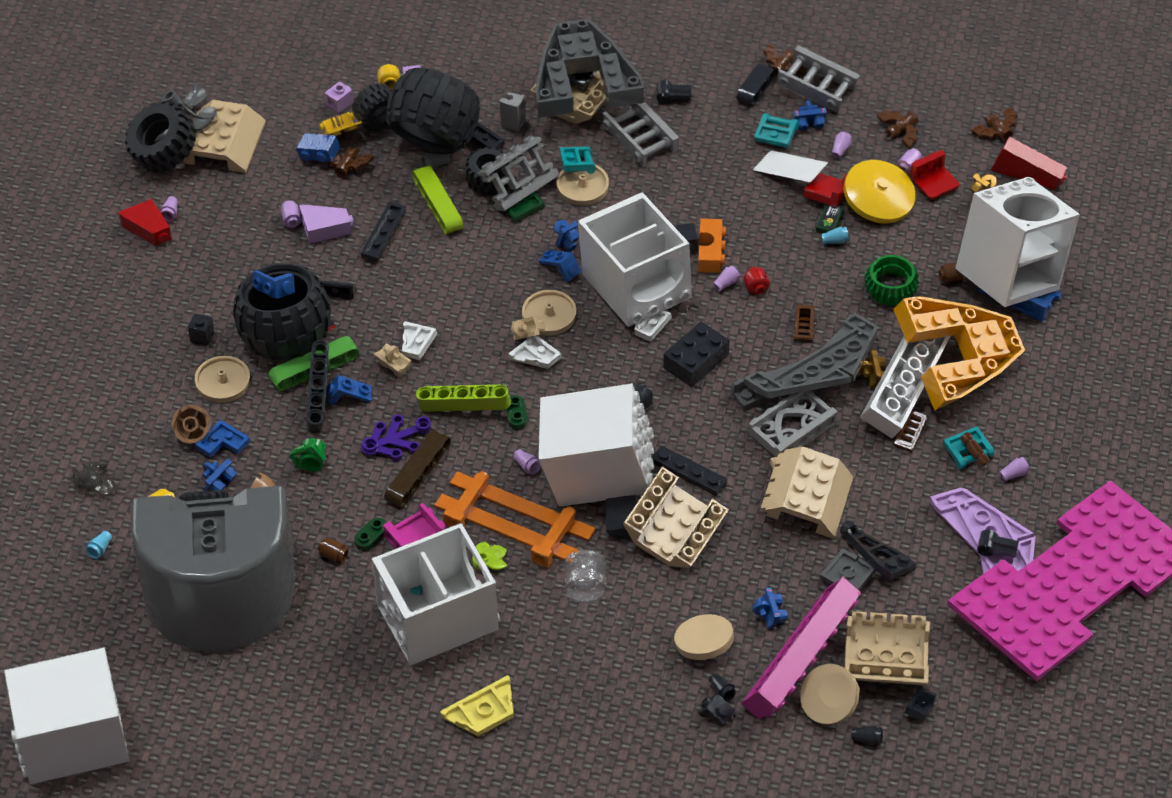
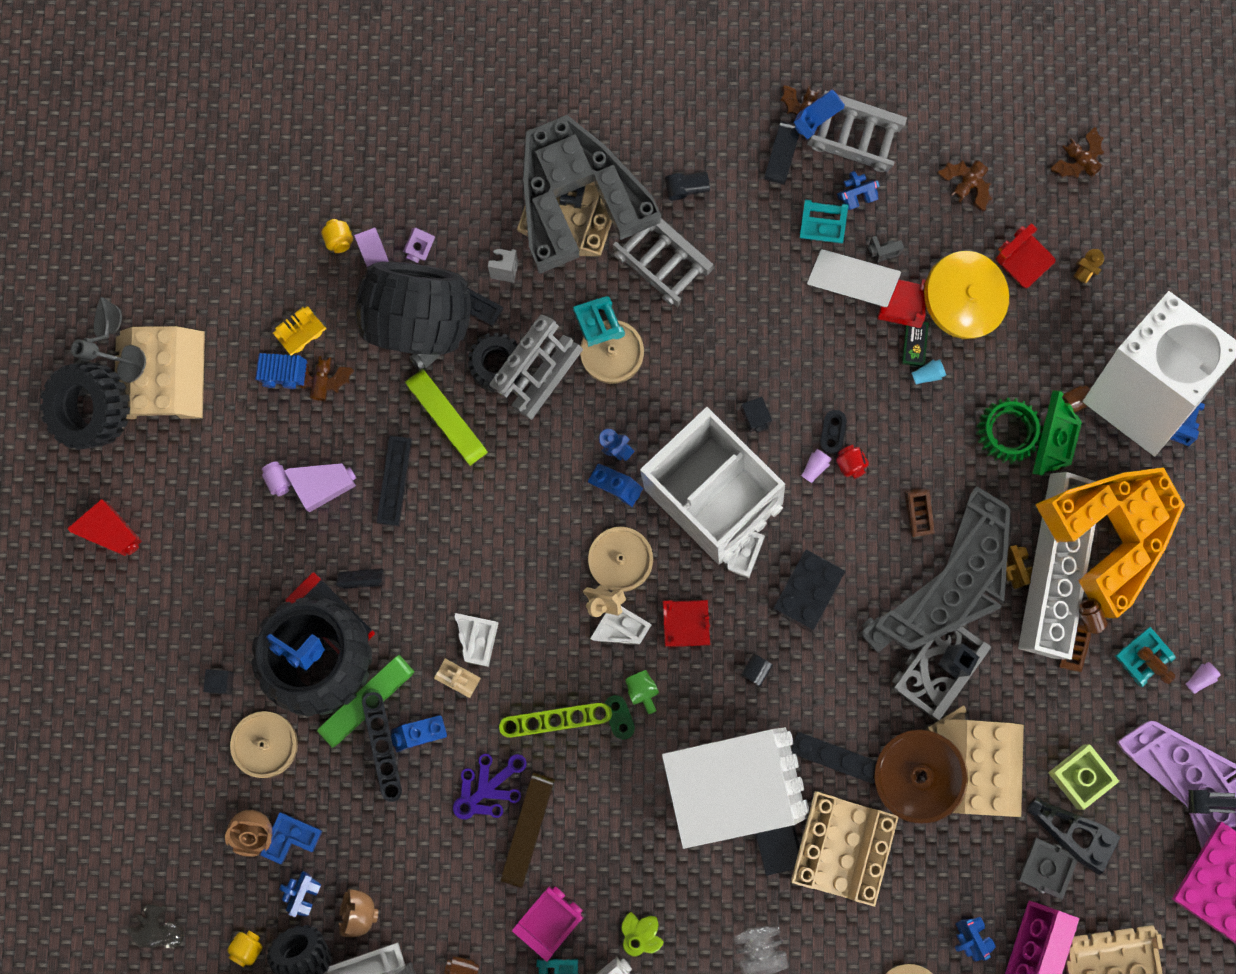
camera: 15 degrees left, 30 degrees up
lavender cone [159,196,178,222] -> none
green piece [289,438,326,472] -> none
lavender brick [325,82,353,113] -> none
black tyre [352,83,391,131] -> none
dark green plate [354,518,386,551] -> none
orange fence [434,471,596,569] -> none
dark green tile [505,193,545,223] -> none
lavender cone [513,449,541,474] -> none
orange arch [698,219,726,273] -> none
lavender cone [831,132,852,159] -> none
lavender brick [897,149,922,175] -> none
red slope [991,137,1067,190] -> none
none -> bright green piece [625,670,659,715]
none -> red piece [663,600,710,648]
none -> blue bracket [794,90,845,139]
none -> black plate [820,410,847,454]
none -> dark grey bracket [868,236,904,263]
none -> reddish brown dish [875,730,968,823]
none -> black brick [938,644,980,678]
none -> green wing [1032,390,1082,475]
none -> yellowish green brick [1048,744,1119,810]
none -> reddish brown brick [1079,599,1108,634]

